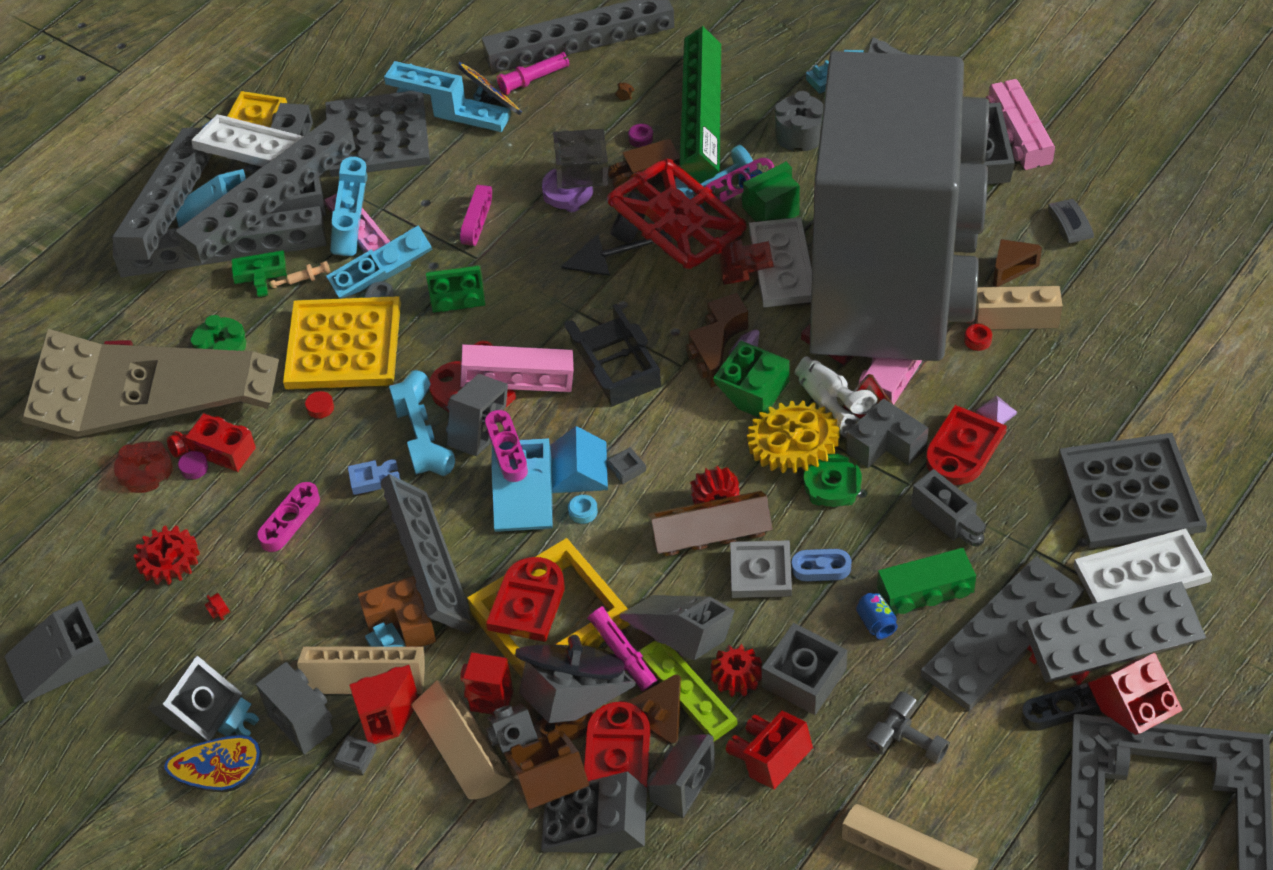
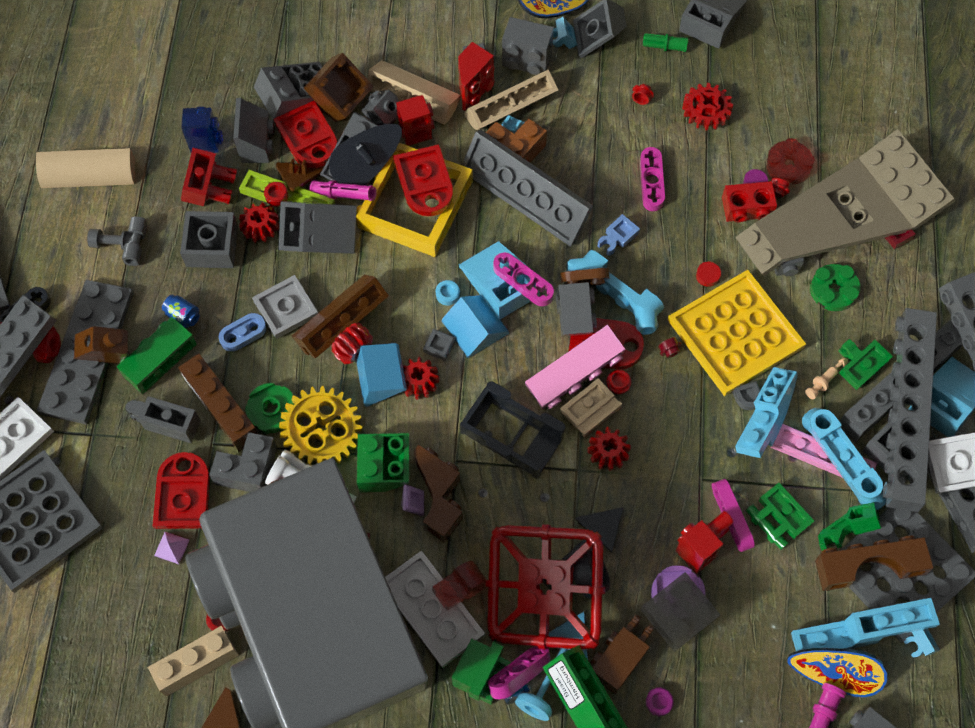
camera: 145 degrees right, 15 degrees up
green slope [426,265,486,313] -> none
none -> reddish brown torso [74,326,128,364]
none -> reddish brown brick [178,354,258,452]
none -> clear blue brick [181,106,223,153]
none -> red tile [264,182,289,206]
none -> dark azure slope [356,343,407,407]
none -> red gear [402,356,440,400]
none -> reddish brown plate [560,268,610,285]
none -> tan plate [560,378,622,437]
none -> red gear [587,427,631,471]
none -> green axle [643,33,688,52]
none -> dark red plate [658,337,682,358]
none -> red brick [676,511,734,574]
none -> green plate [746,483,814,550]
none -> reddish brown arch [815,535,933,591]
none -> green piece [818,502,881,551]

